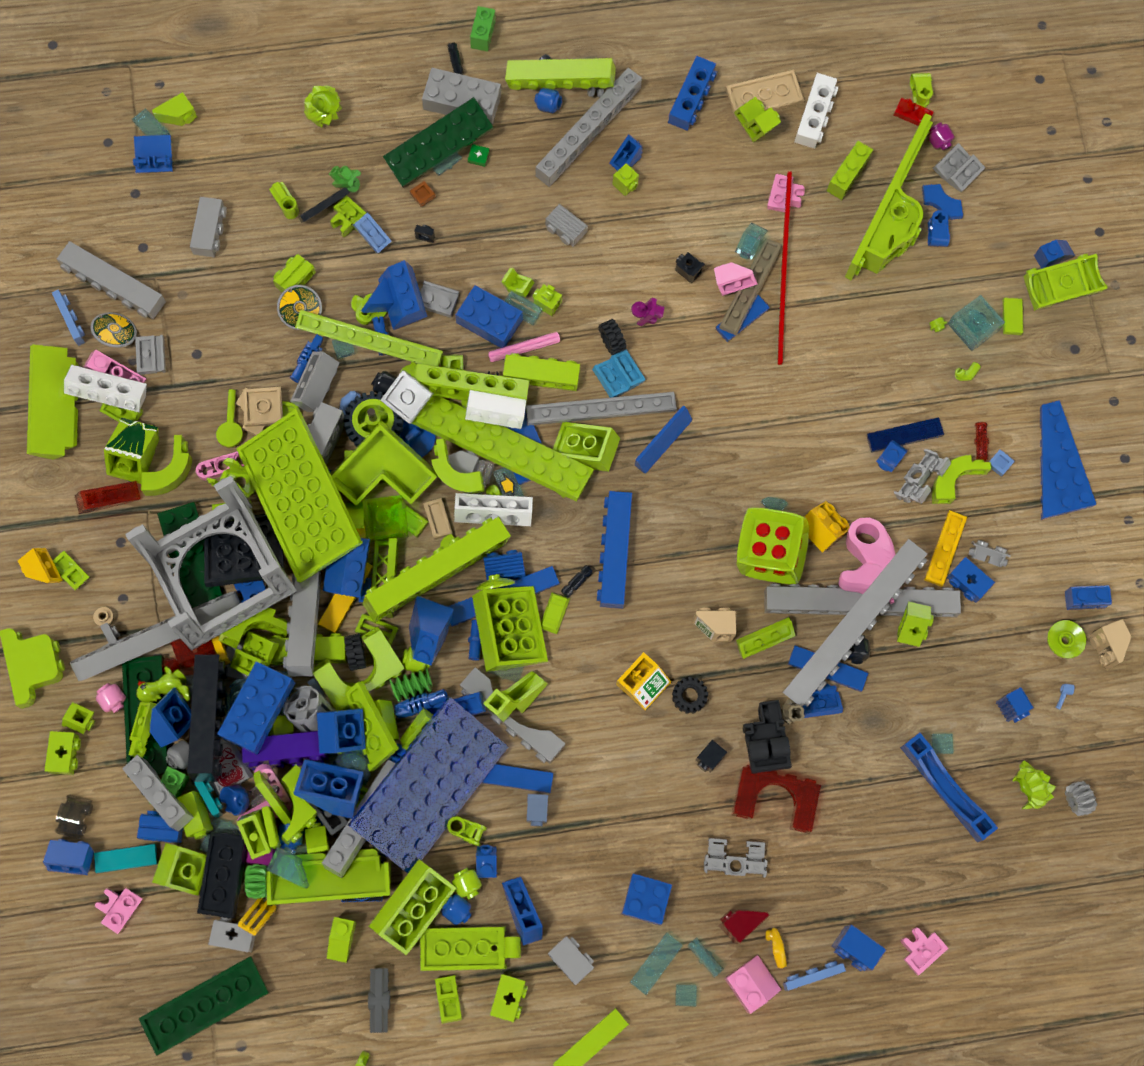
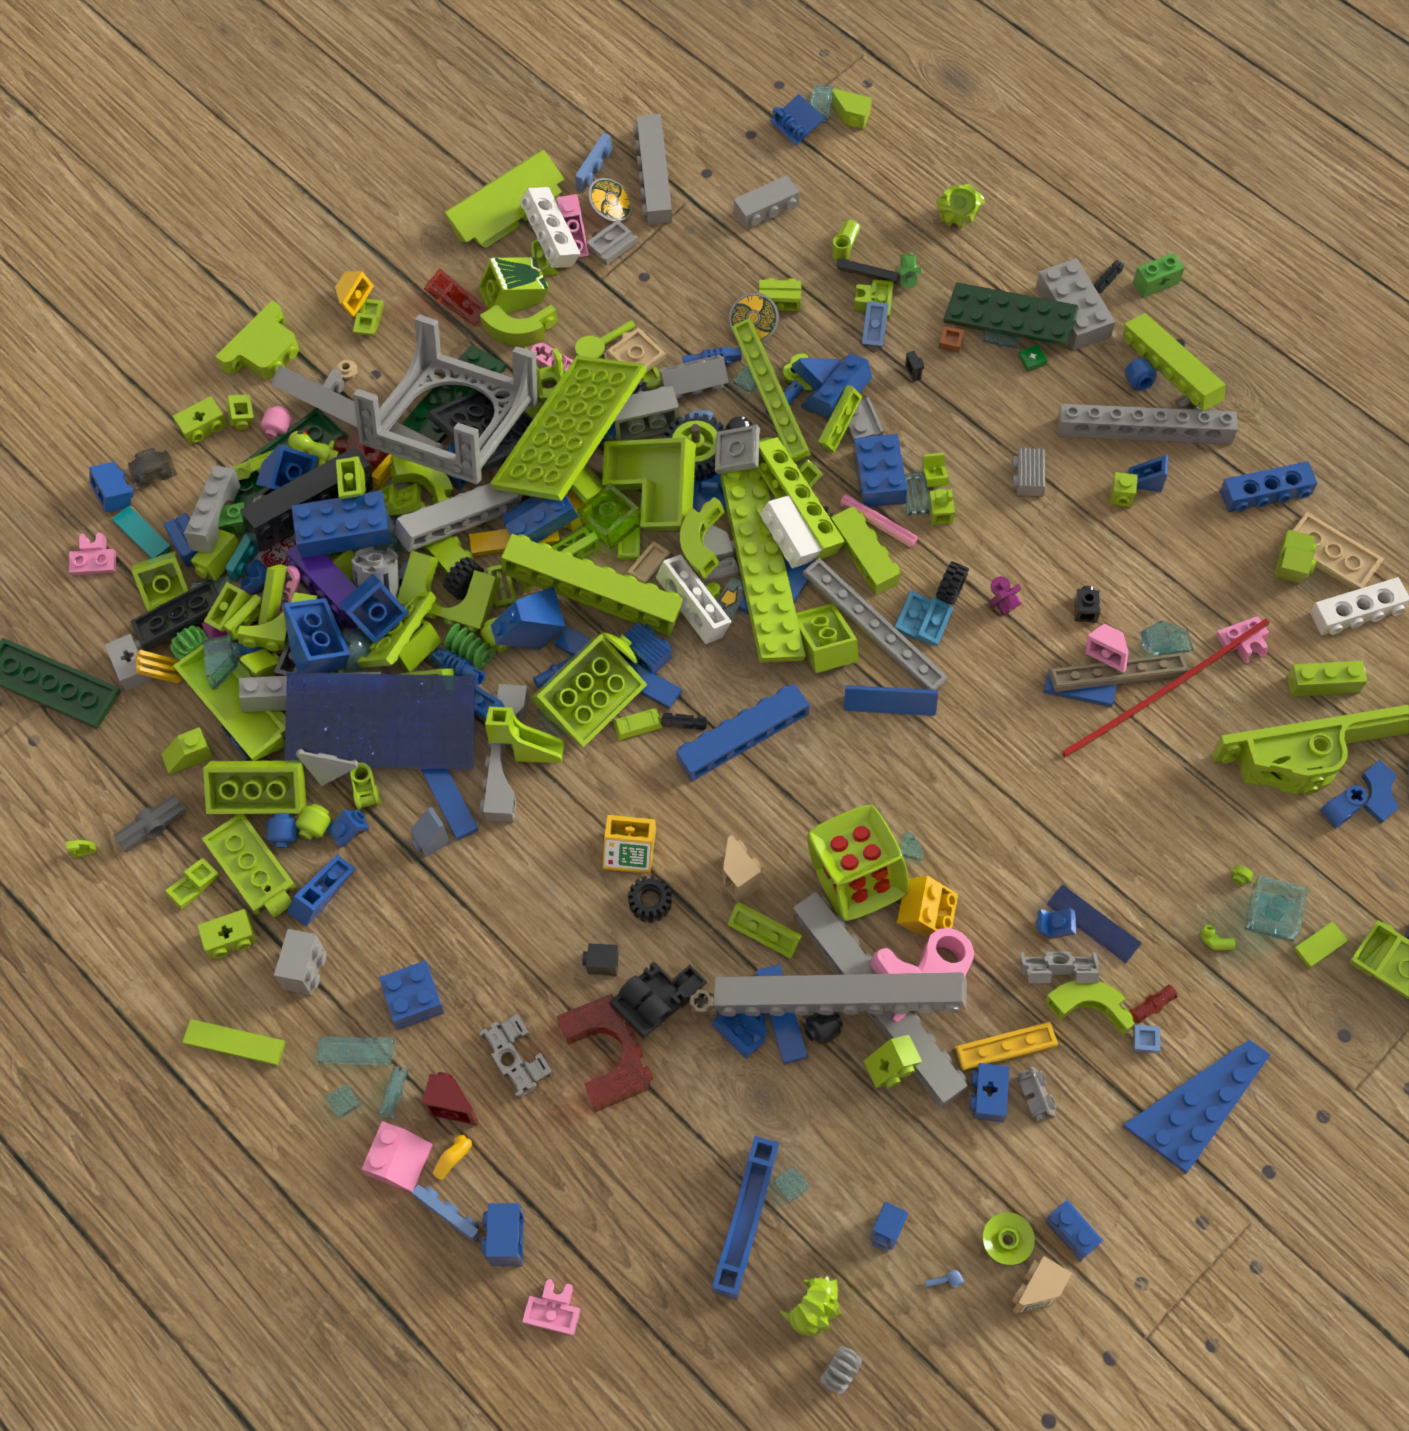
camera: 60 degrees right, 10 degrees down
none -> light grey tile [296,749,358,786]
none -> lime slope [336,456,366,499]
none -> lime tile [818,385,862,453]

